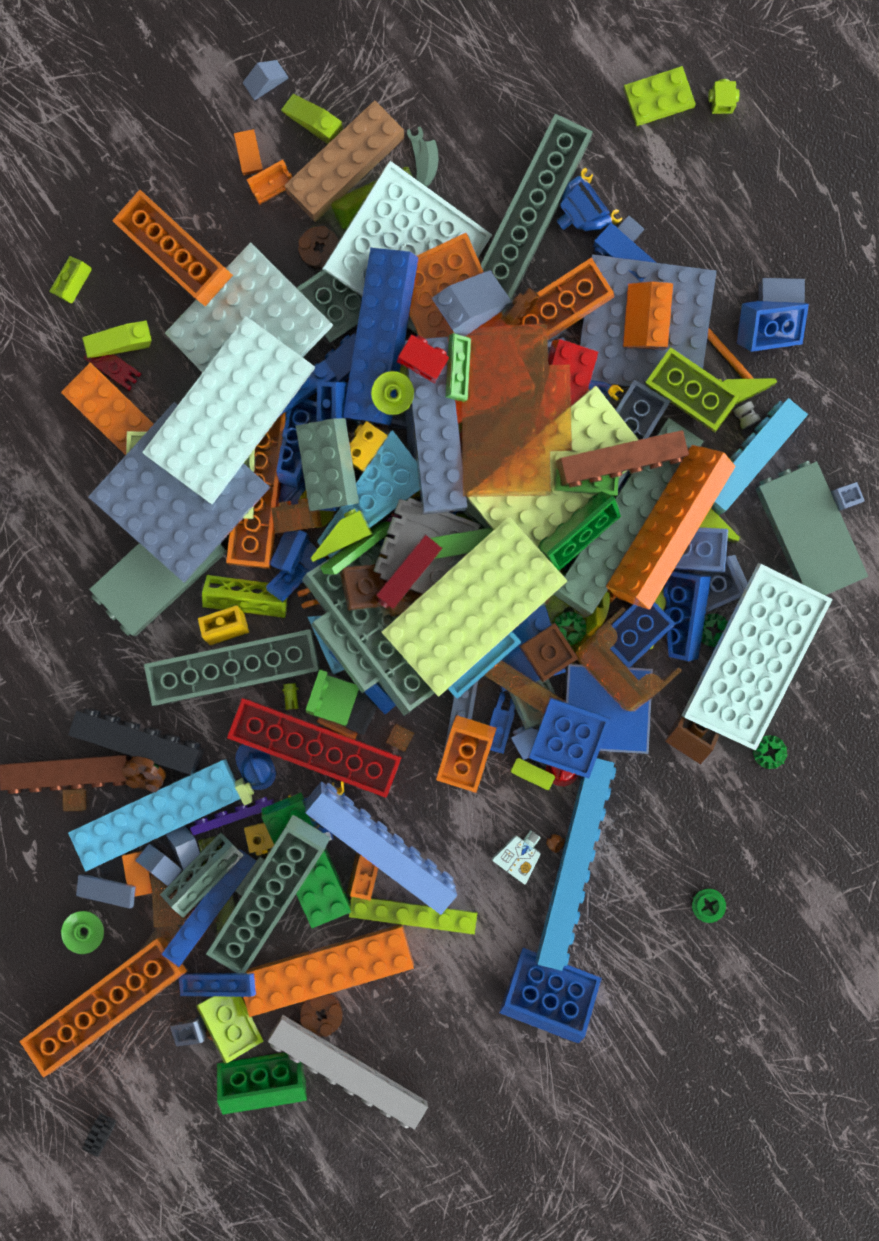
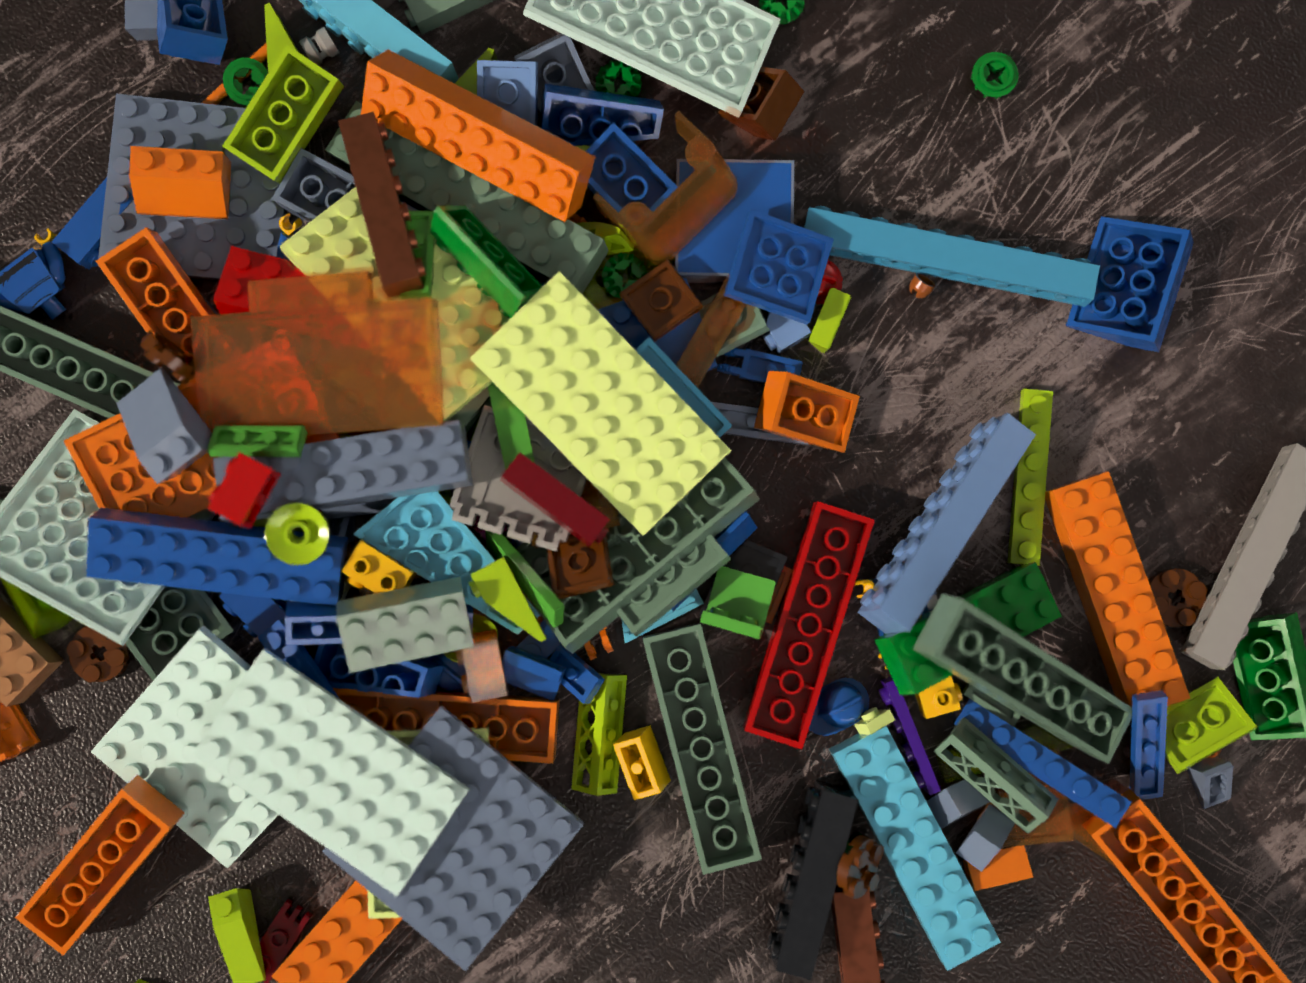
camera: 90 degrees left, 0 degrees up
bright green dish [61,911,104,954] -> none
clear orange plate [63,789,86,811] -> none
sand blue tile [76,874,136,908] -> none
sand green brick [89,543,227,636] -> none
lime pin [282,684,299,710] -> none
orange hinge [347,852,378,900] -> none
clear orange plate [386,724,414,752] -> none
light aqua torso [492,830,541,884] -> none
sand blue tile [618,216,644,242] -> none
none -> green gear [223,58,268,106]

